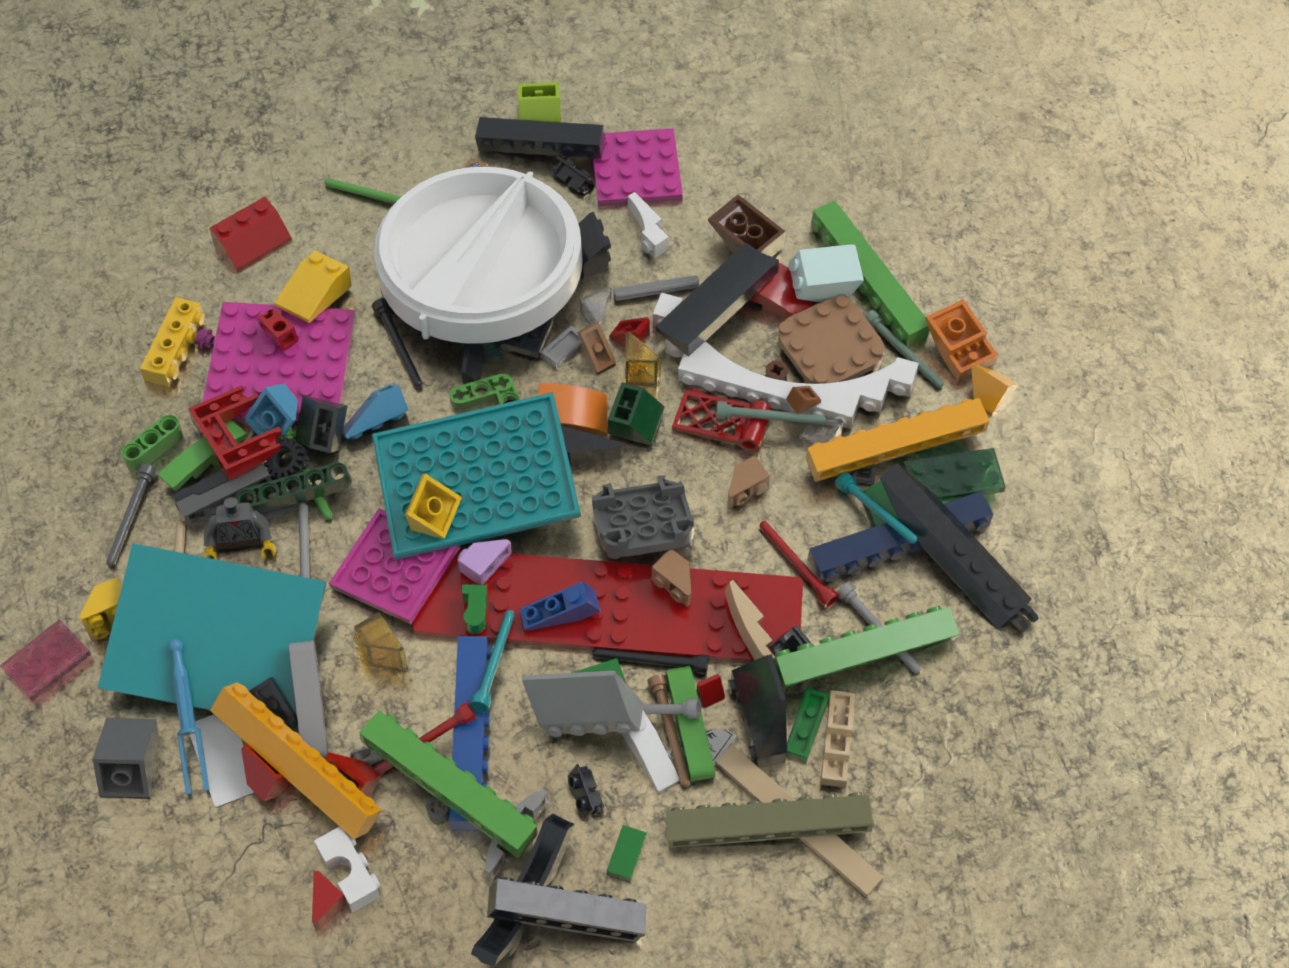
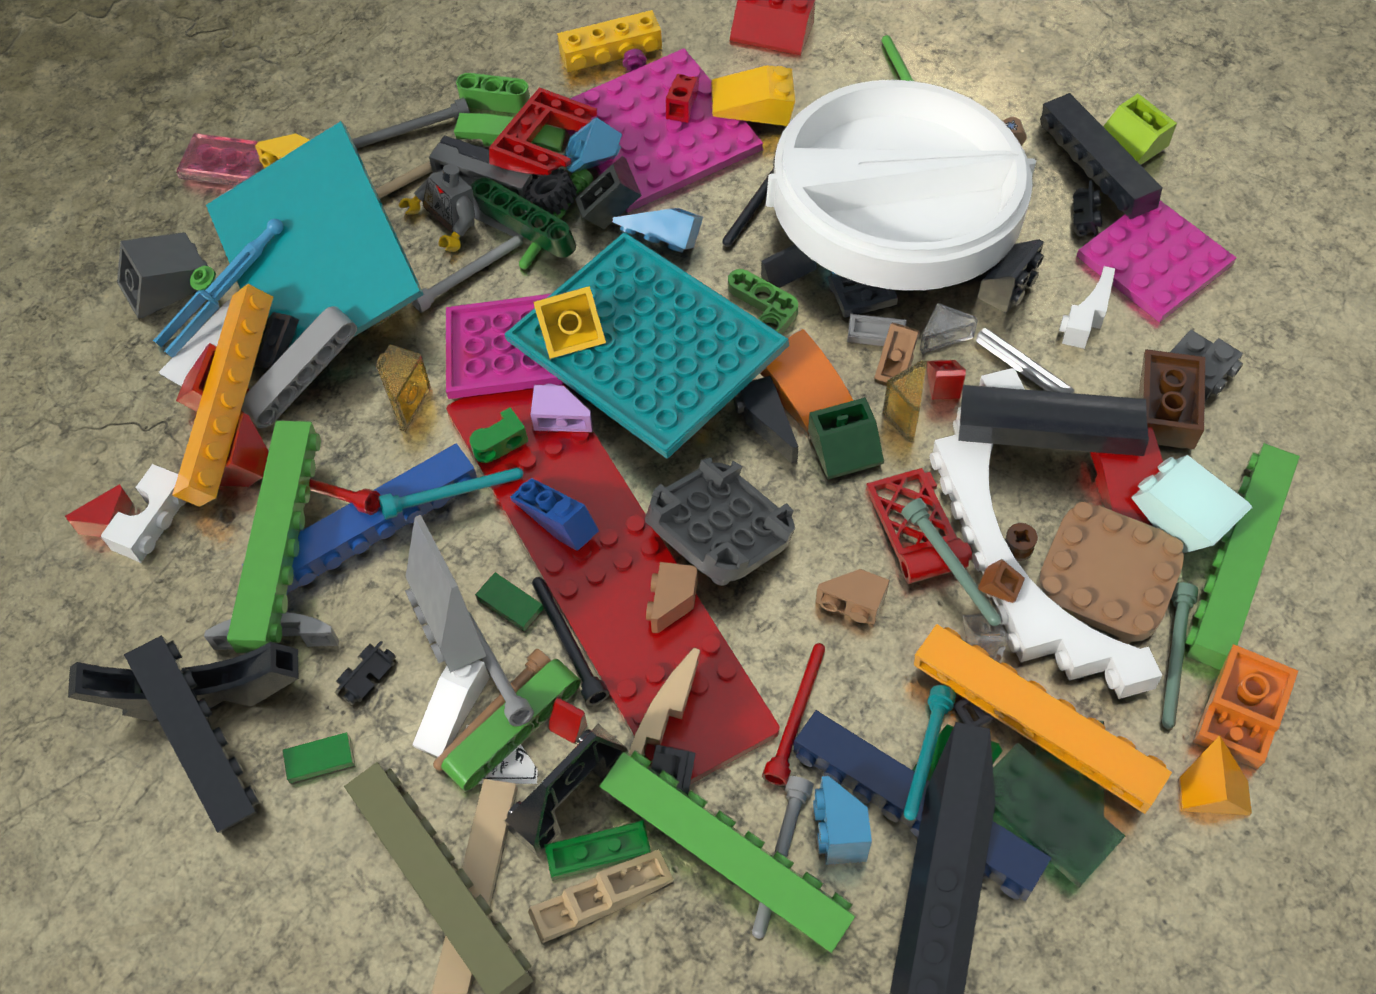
camera: 60 degrees right, 0 degrees up
none -> bright green plate [190,266,216,291]
none -> dark azure slope [813,776,872,865]
none -> dark grey plate [1170,330,1243,402]

